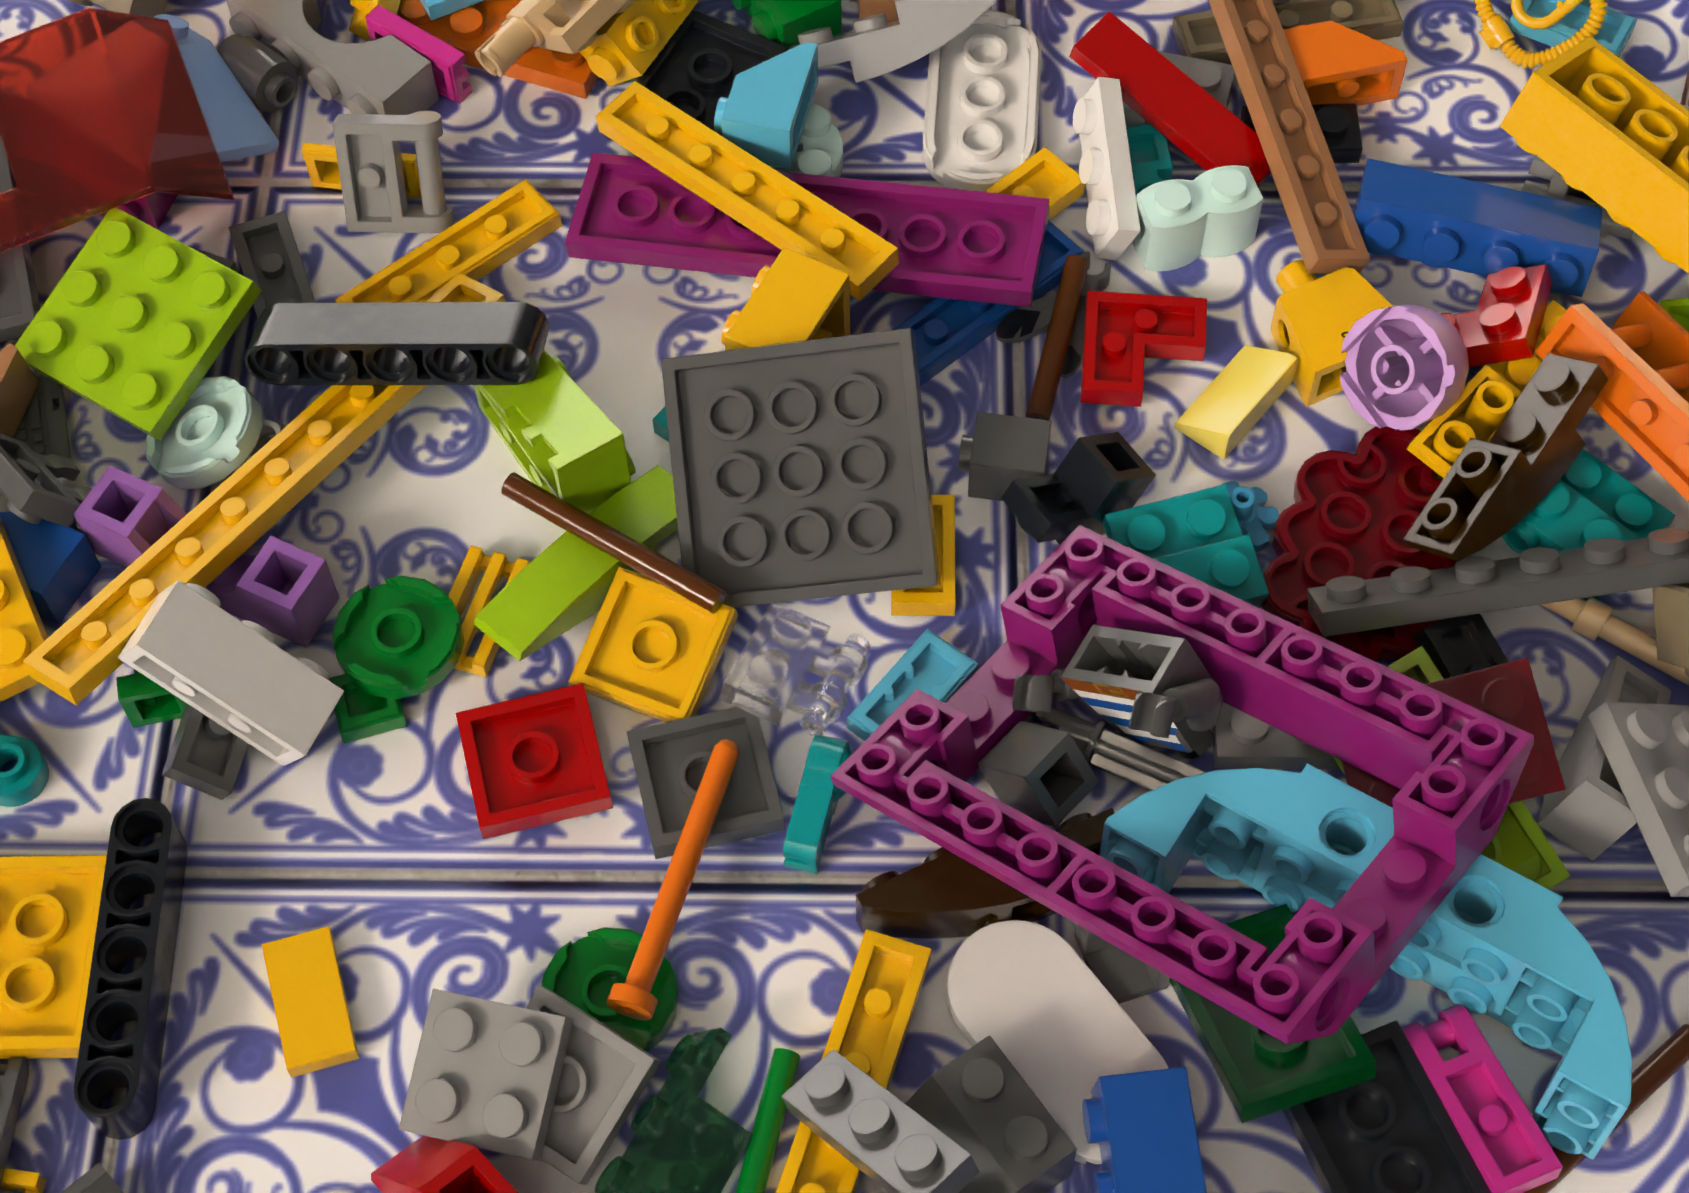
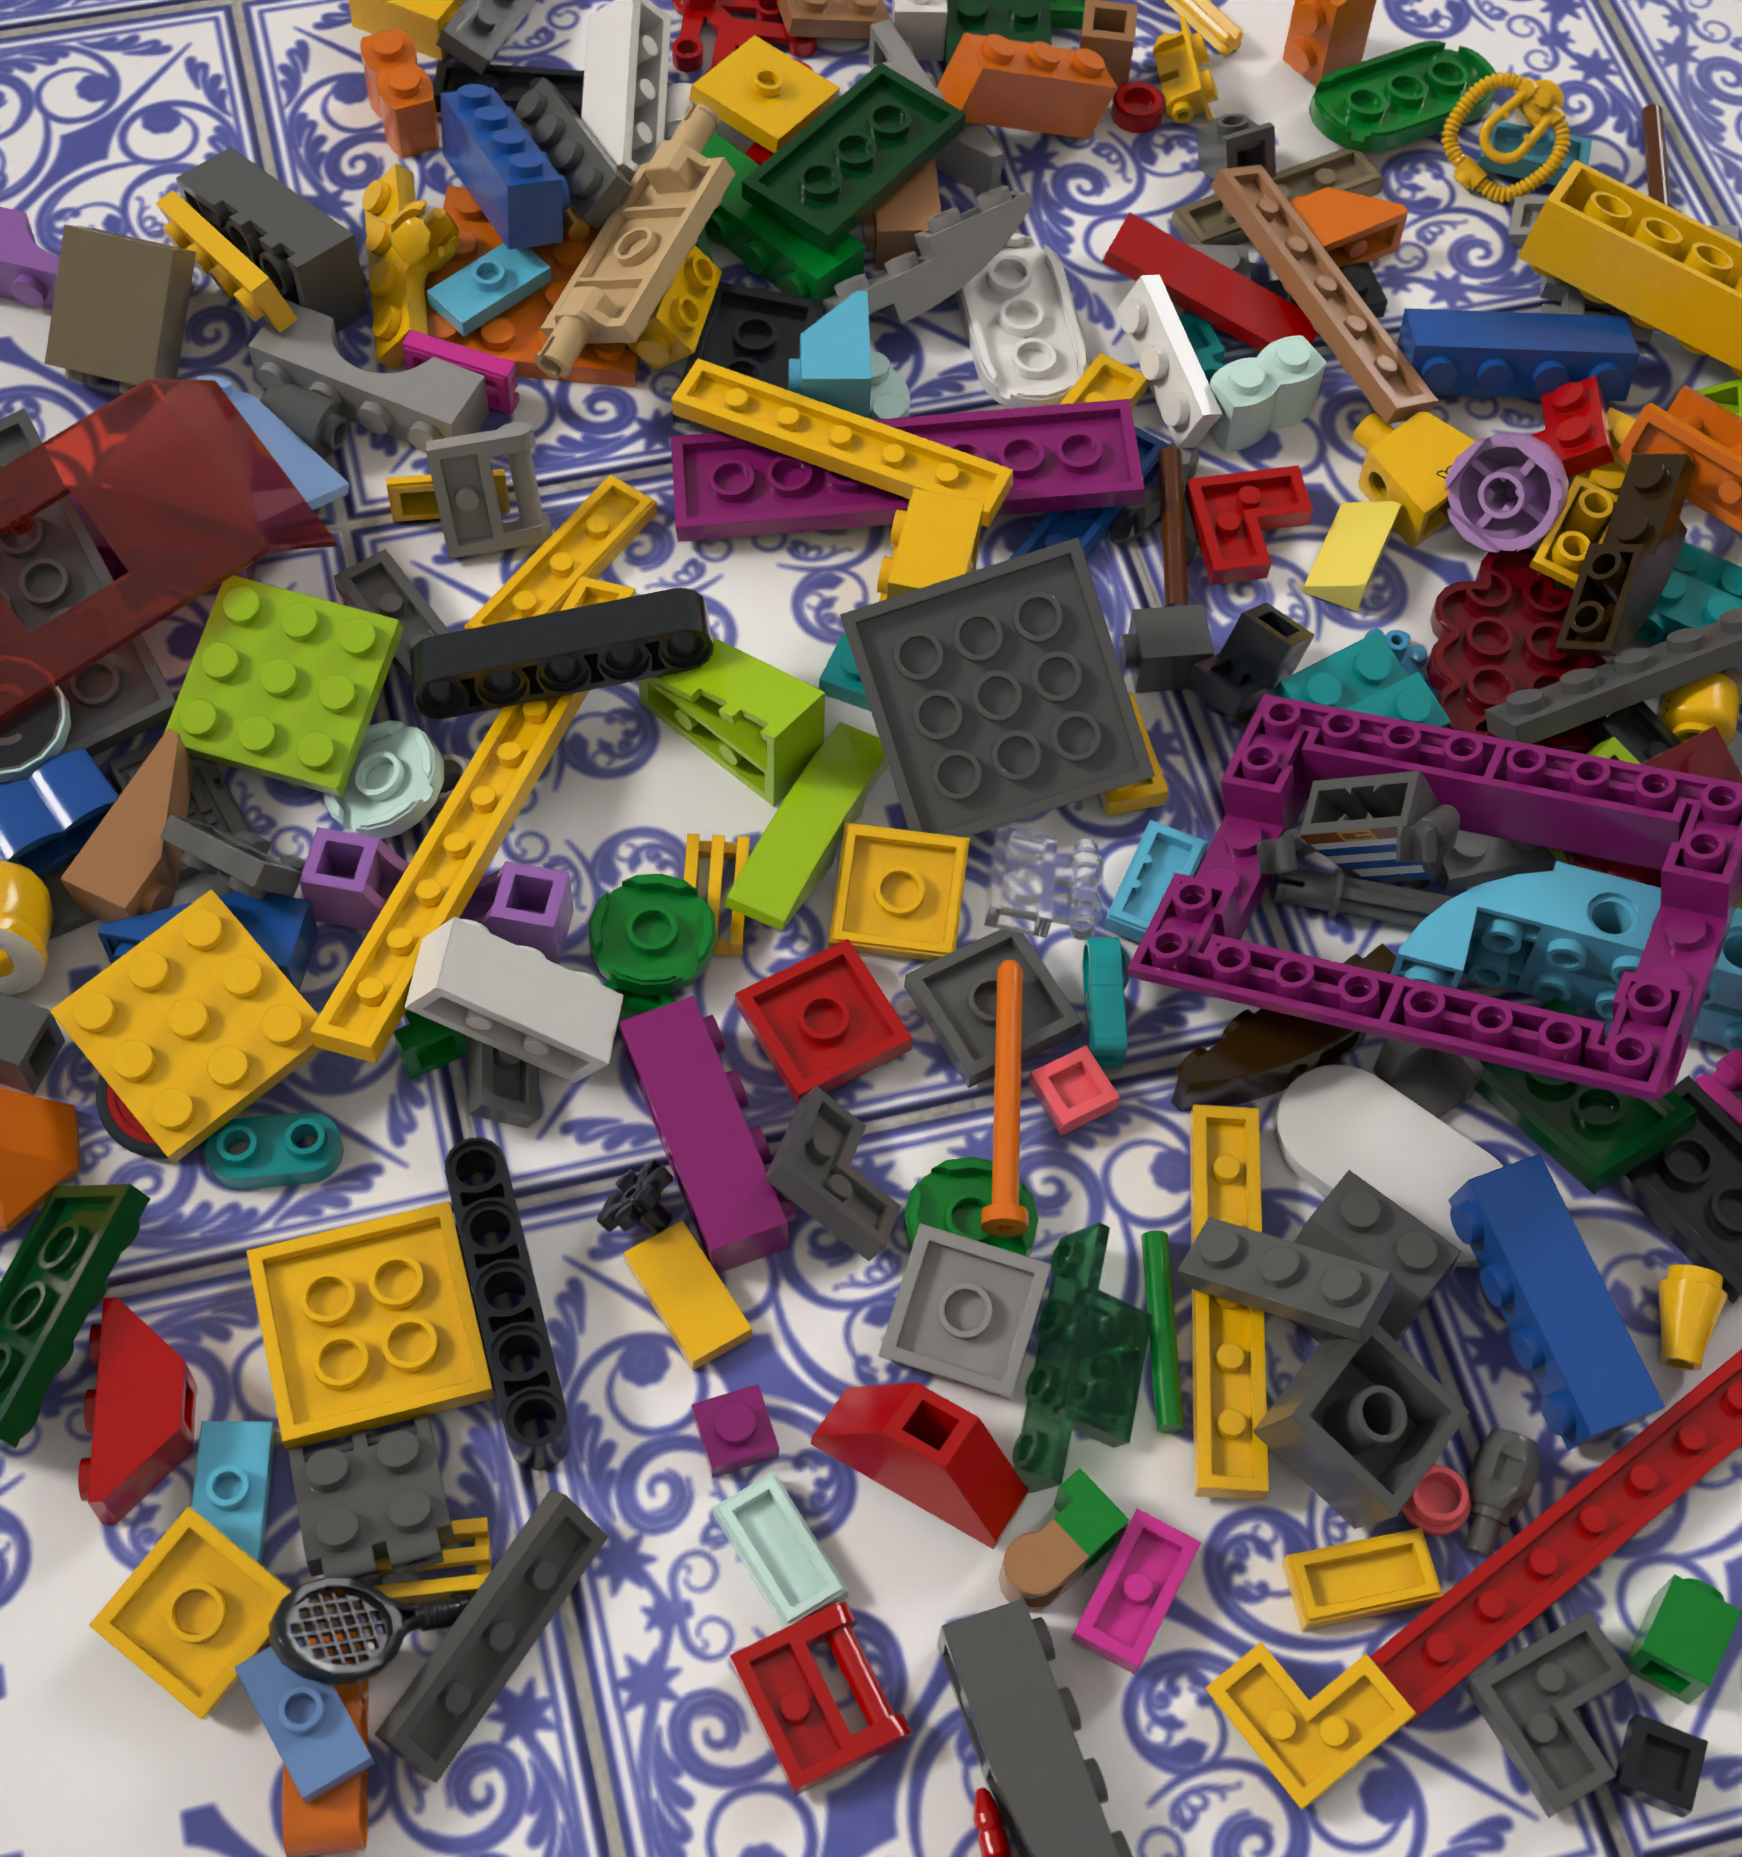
camera: 20 degrees left, 0 degrees up
light grey plate [398,988,574,1161] -> none
reddish brown bar [501,472,726,614] -> none
dark grey brick [977,720,1099,827] -> none
none -> black plant [597,1159,673,1235]
none -> magenta brick [619,996,796,1274]
none -> magenta plate [691,1384,779,1478]
none -> dark grey plate [765,1086,901,1261]
none -> coral plate [1028,1045,1120,1136]
none -> yellow head [1657,672,1741,747]

